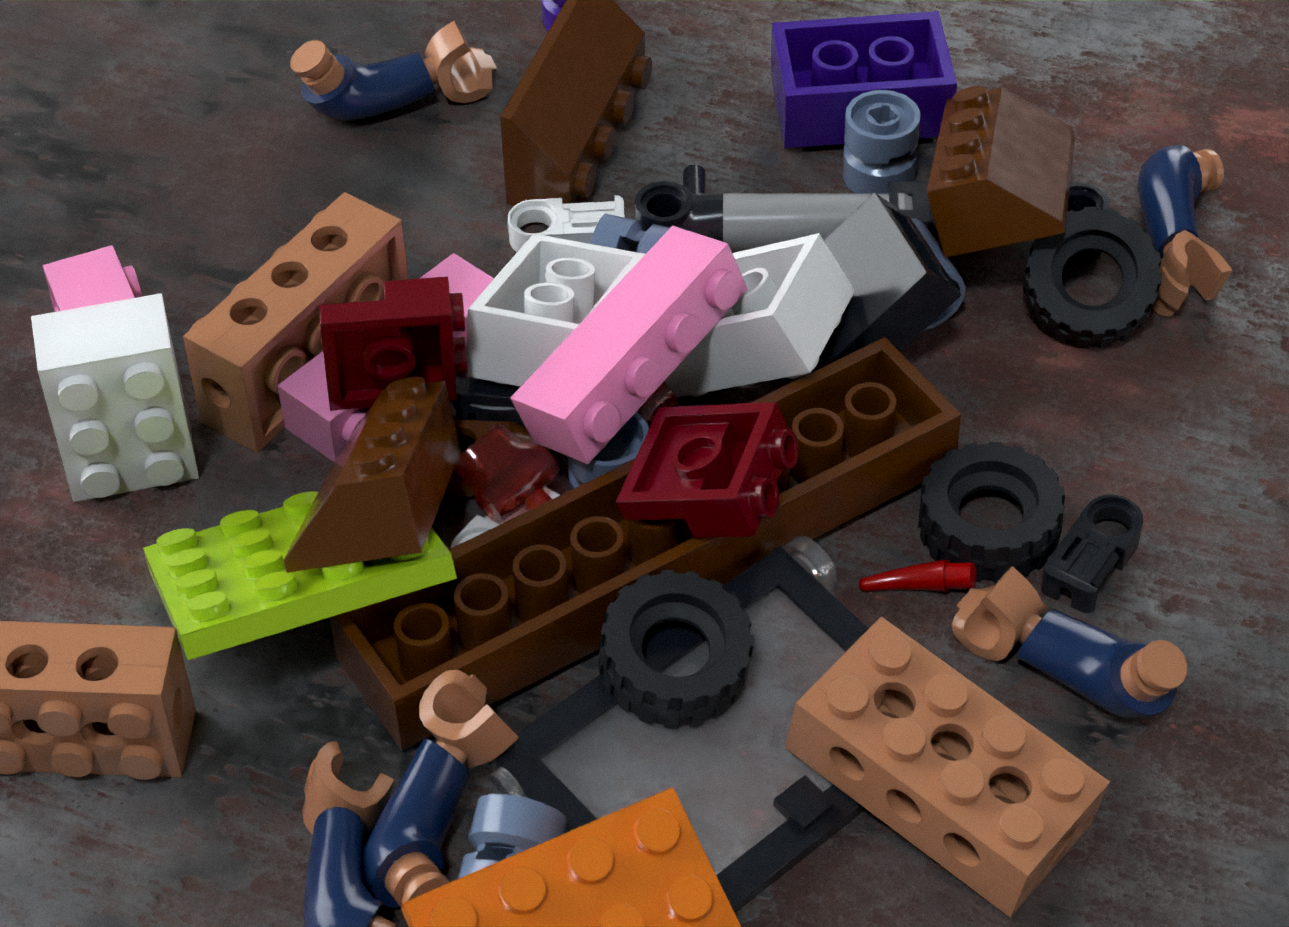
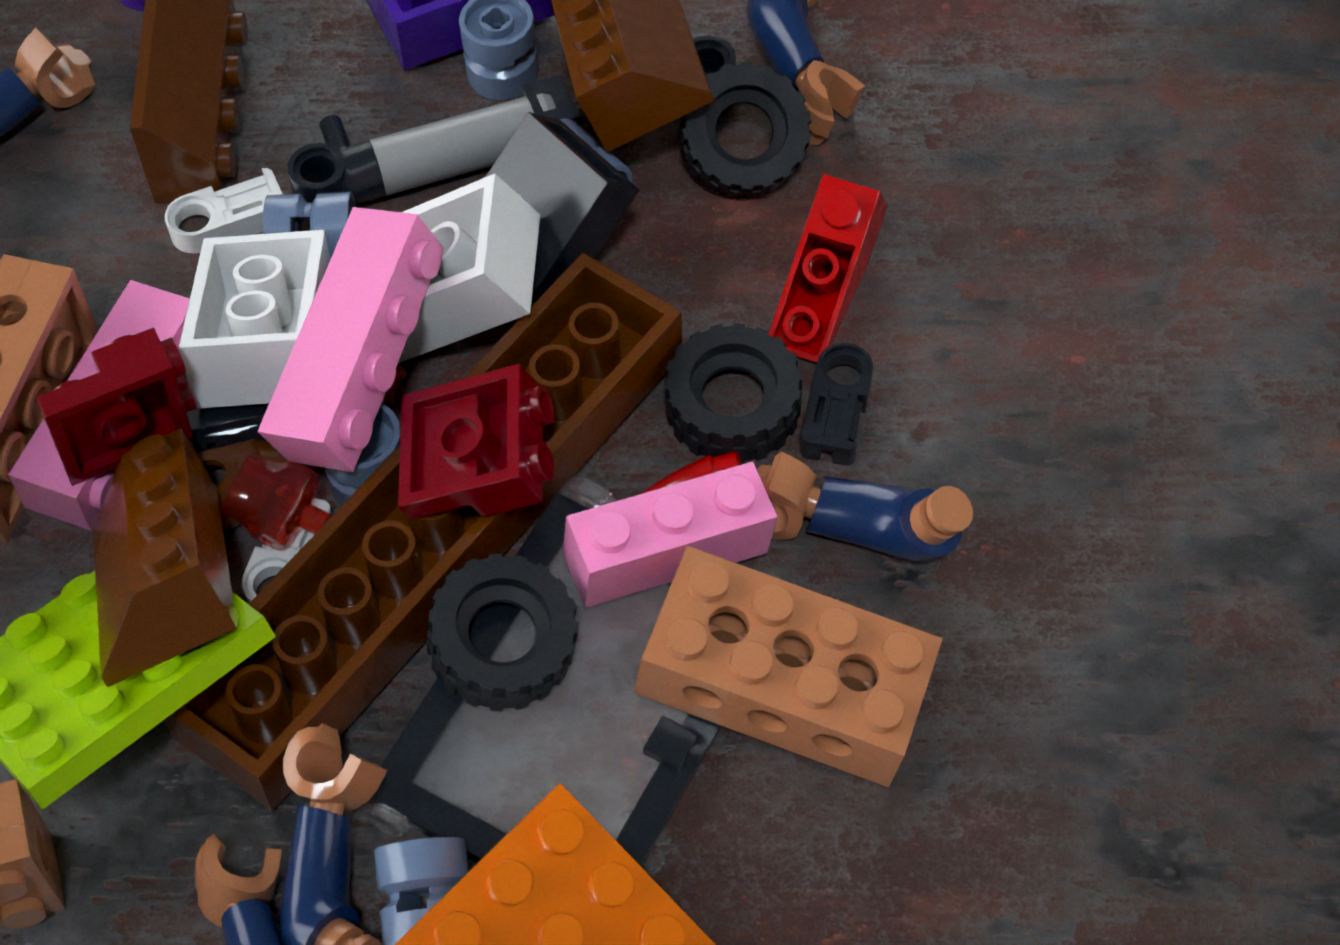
camera: 20 degrees left, 10 degrees up
none -> bright pink brick [562,461,777,609]
none -> red slope [768,174,888,364]

